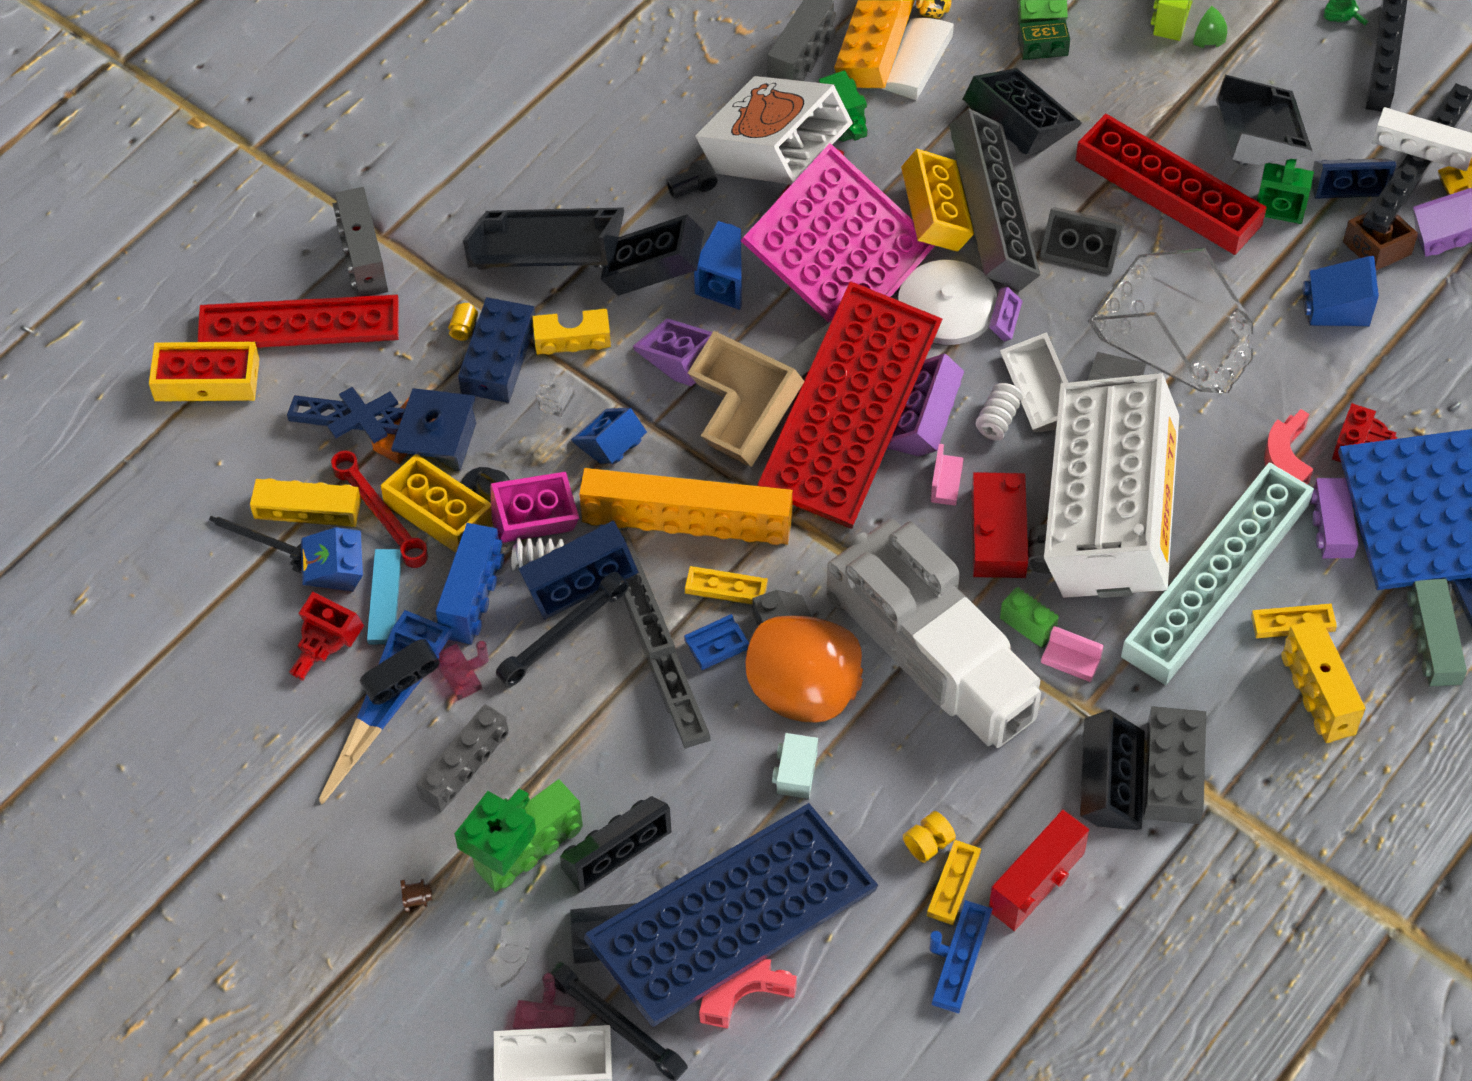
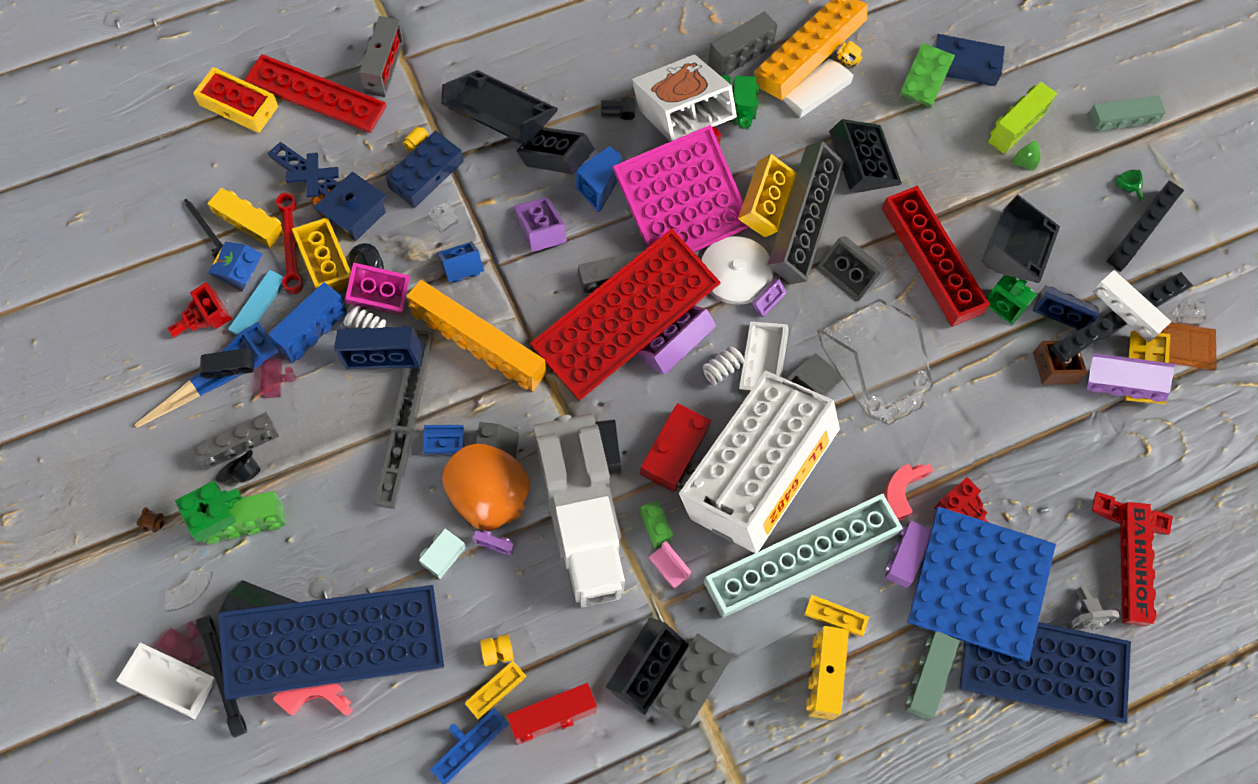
camera: 20 degrees right, 10 degrees up
black piece [496,572,629,687] -> none
yellow arch [532,309,611,355] -> none
black slope [560,796,672,893] -> none
yellow plate [685,566,768,605] -> none
tan piece [688,331,804,467] -> none
bright pink panel [931,444,964,506] -> none
dark green brick [1018,19,1070,60] -> none
blue slope [1302,256,1379,326] -> none
none -> black piece [215,450,261,483]
none -> medium lavender plate [473,530,514,556]

